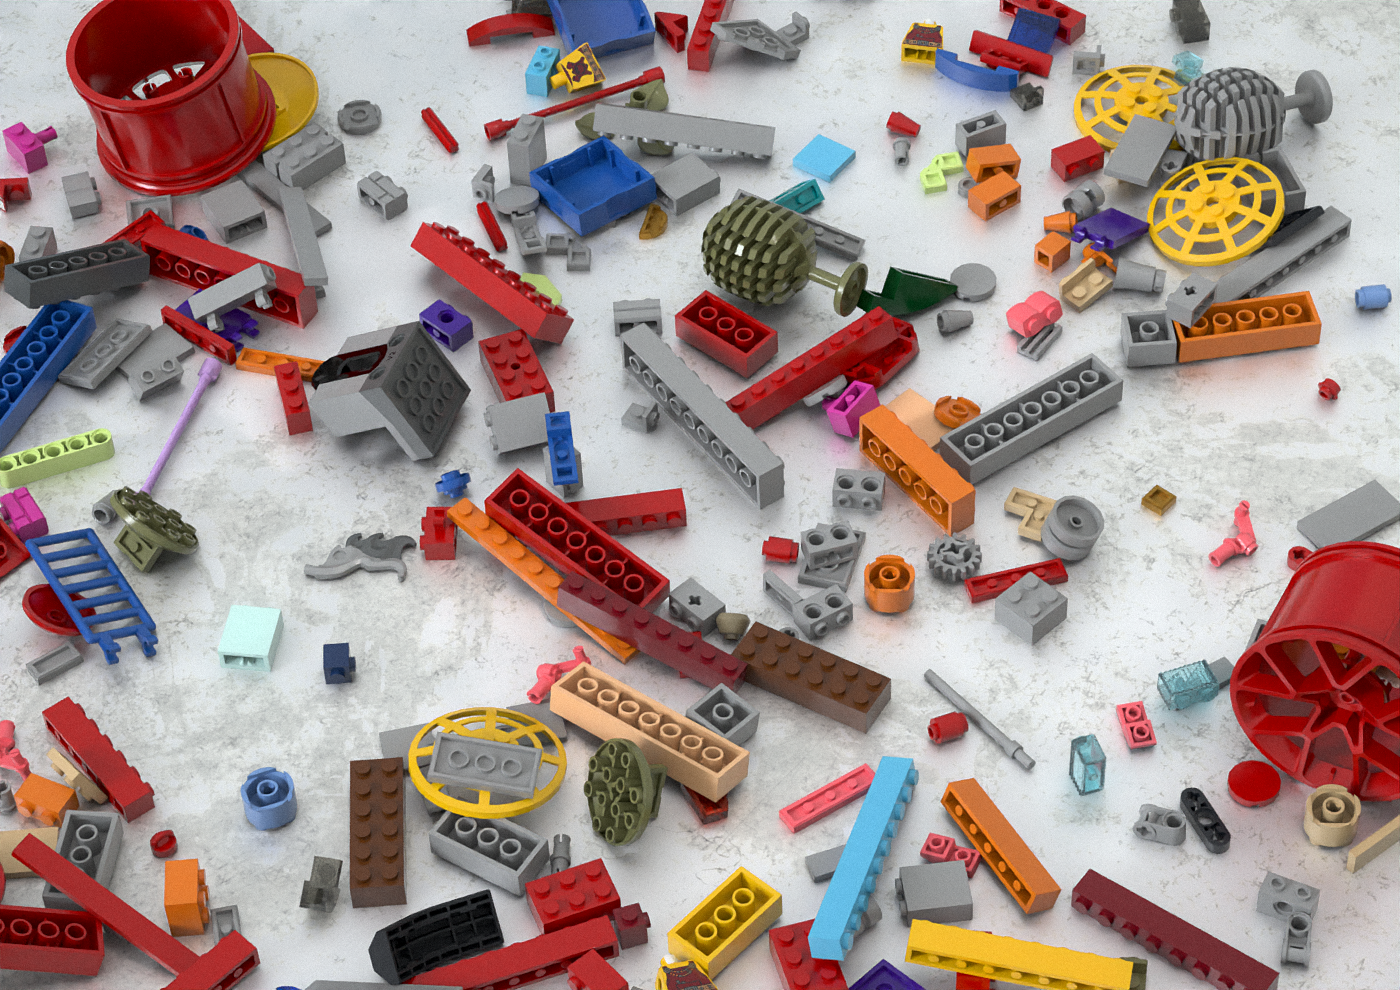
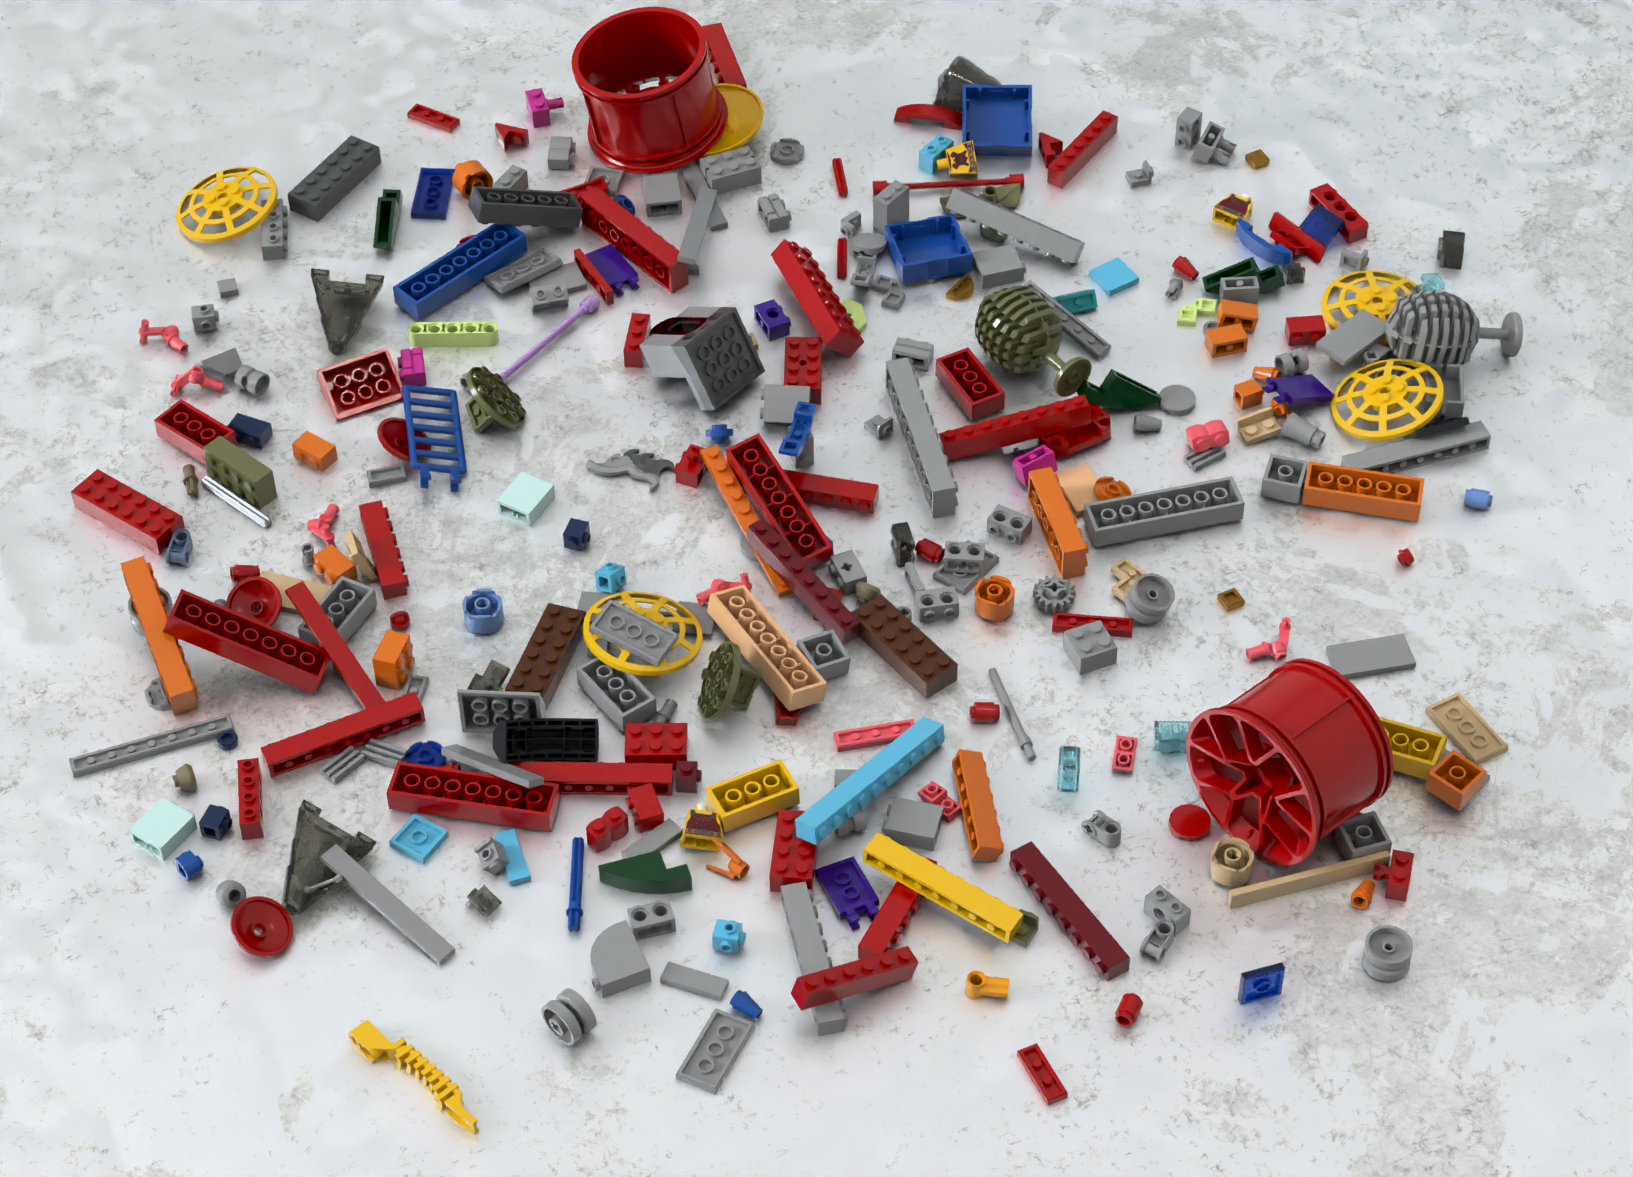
camera: 20 degrees right, 0 degrees up
light grey brick [187,263,277,333] -> none
orange tile [235,347,333,384] -> none
light grey plate [710,19,801,60] -> none
light grey brick [1165,273,1218,328] -> none
black beam [1180,787,1231,854] -> none
none -> light grey slope [457,689,546,734]
none -> medium azure brick [595,562,627,593]
none -> clear smoke brick [891,522,915,568]
none -> dark green slope [1202,257,1285,294]

